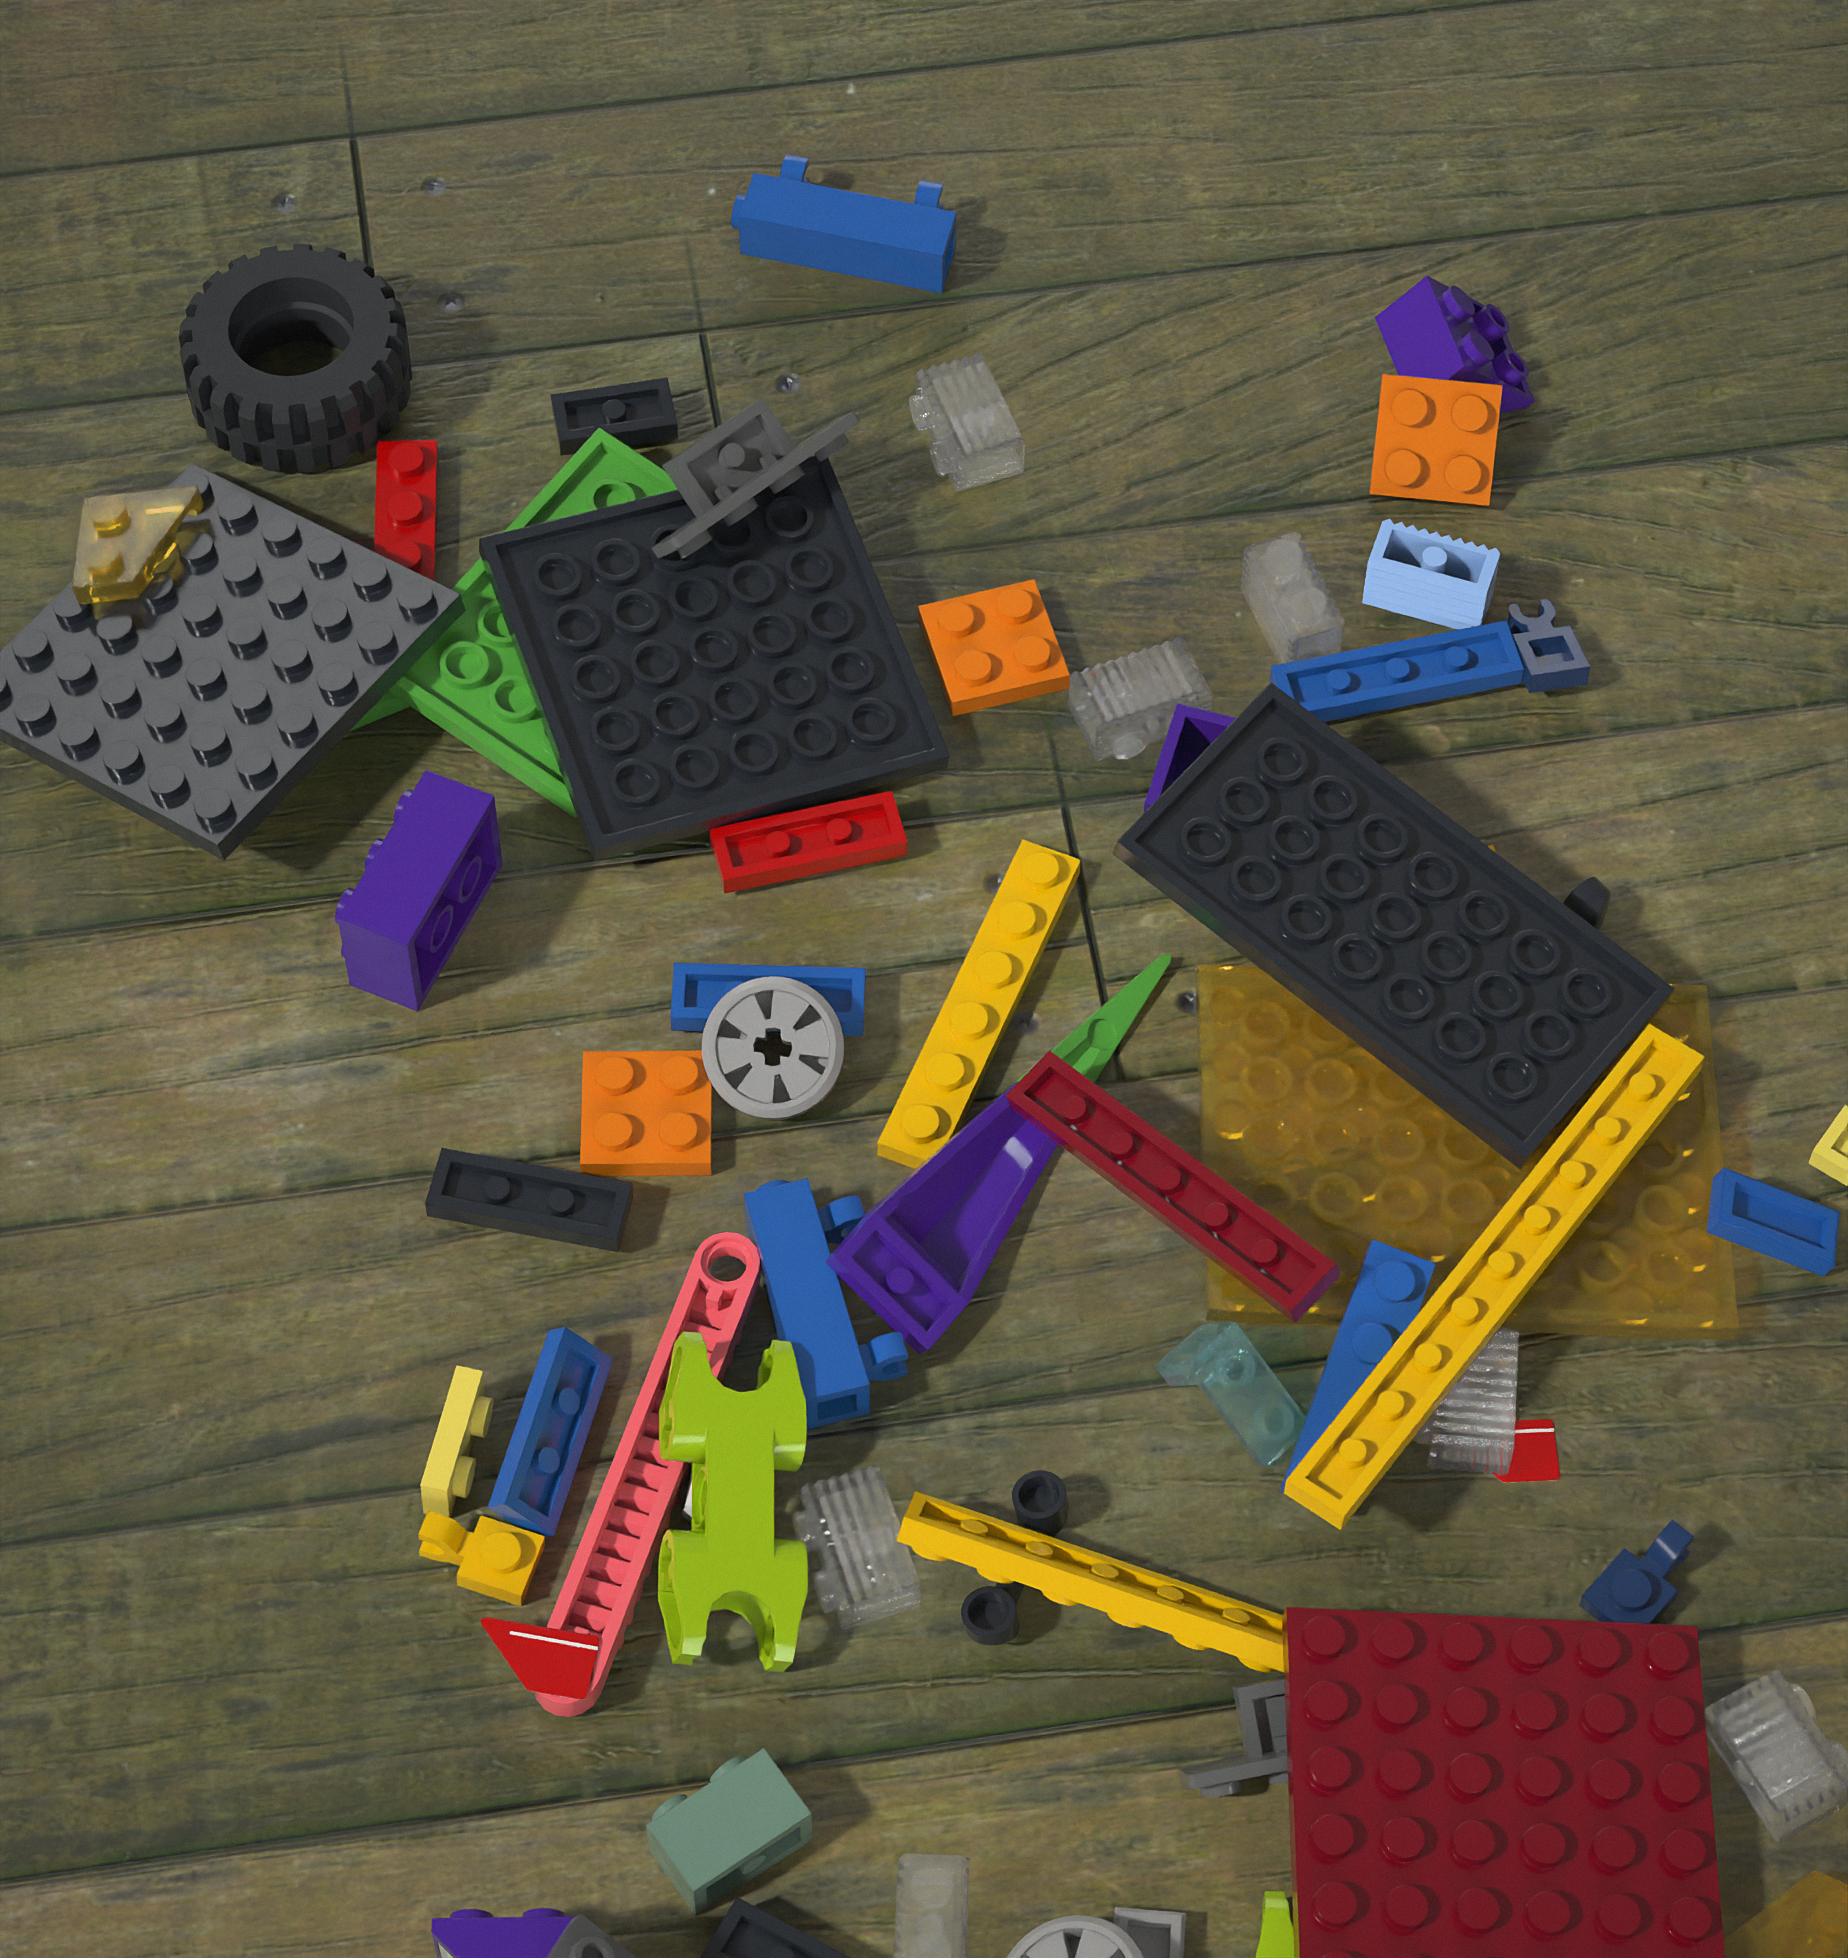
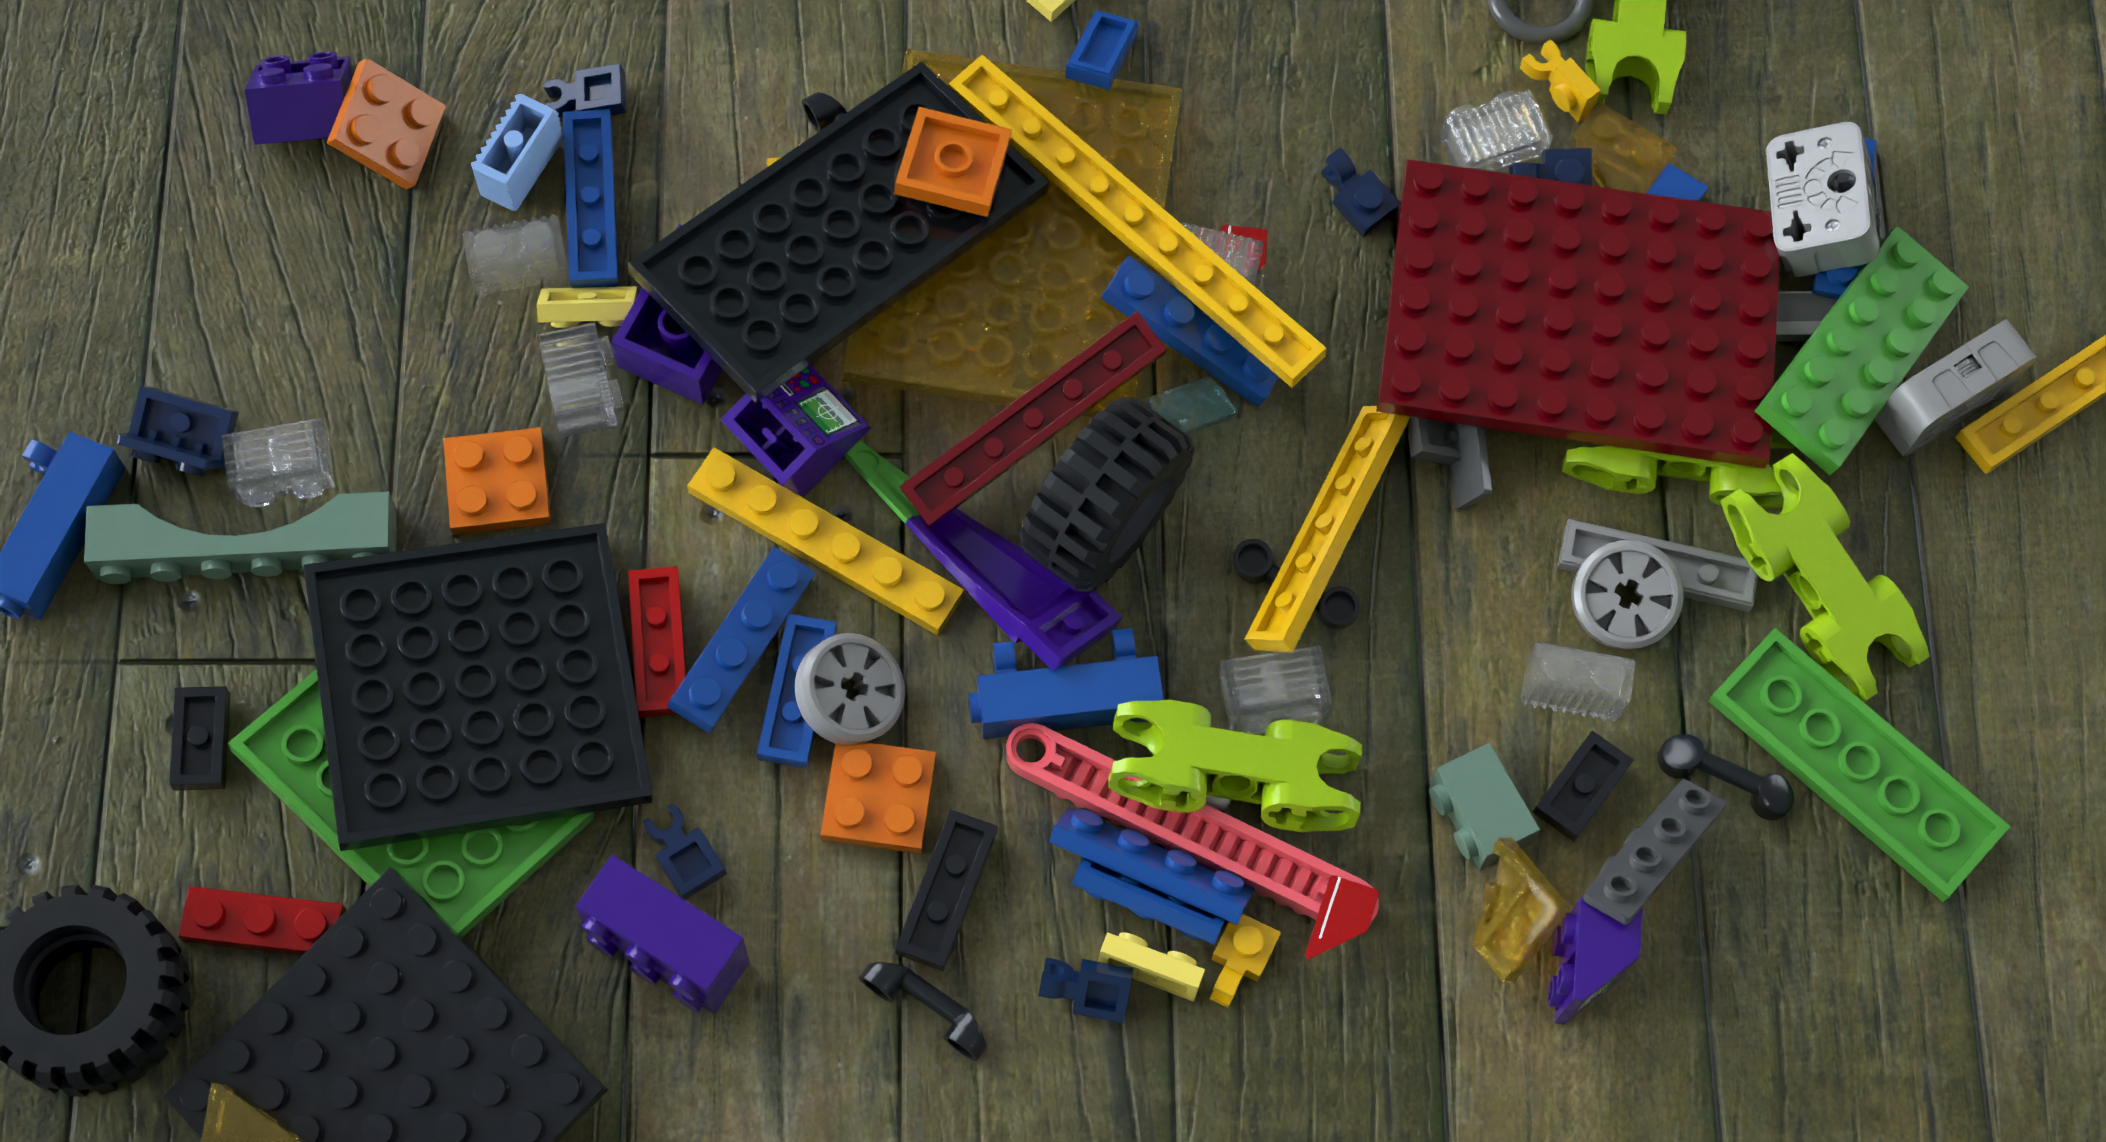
camera: 85 degrees left, 10 degrees up
dark grey bracket [651,397,860,559] -> none
none -> sand green arch [84,491,397,584]
none -> dark blue bracket [116,386,239,476]
none -> light yellow plate [537,286,638,328]
none -> dark blue plate [644,803,727,900]
none -> blue plate [667,546,816,734]
none -> dark purple slope [720,364,871,497]
none -> black bar [859,962,987,1061]
none -> orange plate [894,107,1012,217]
none -> black tyre [1019,397,1195,592]
none -> dark blue plate [1038,957,1133,1023]
none -> blue plate [1049,807,1255,925]
none -> clear yellow wing [1473,837,1570,982]
none -> dark blue plate [1509,148,1592,186]

